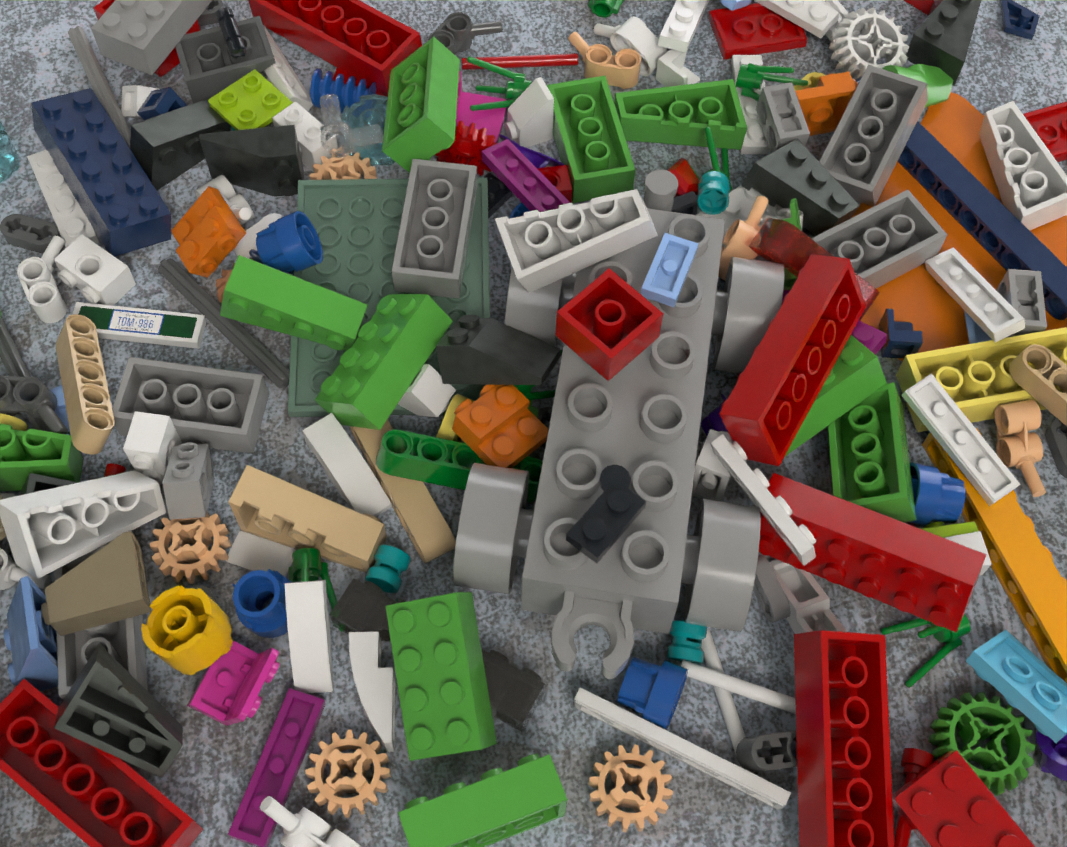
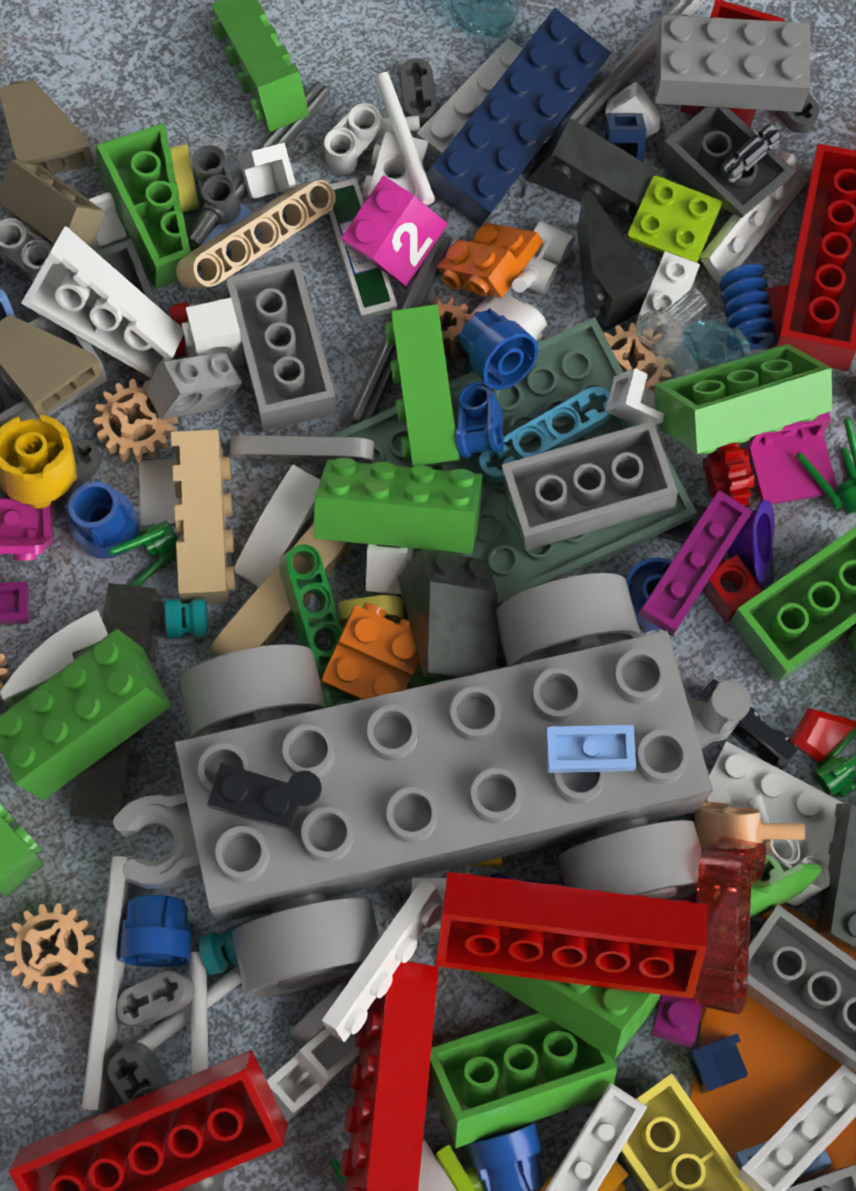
camera: 65 degrees right, 10 degrees up
white slope [284,580,334,694] -> none
white wedge [495,189,658,293] -> none
white slope [505,77,554,148] -> none
red brick [555,268,664,381] -> none
teal wheel [697,171,730,215] -> none
none -> light grey beam [116,971,194,1027]
none -> light grey beam [229,435,374,463]
none -> white panel [238,143,296,199]
none -> dark pink slope [341,175,448,287]
none -> white bar [375,72,435,205]
none -> blue piece [455,381,504,458]
none -> medium azure beam [479,386,612,483]
none -> white panel [605,368,664,426]

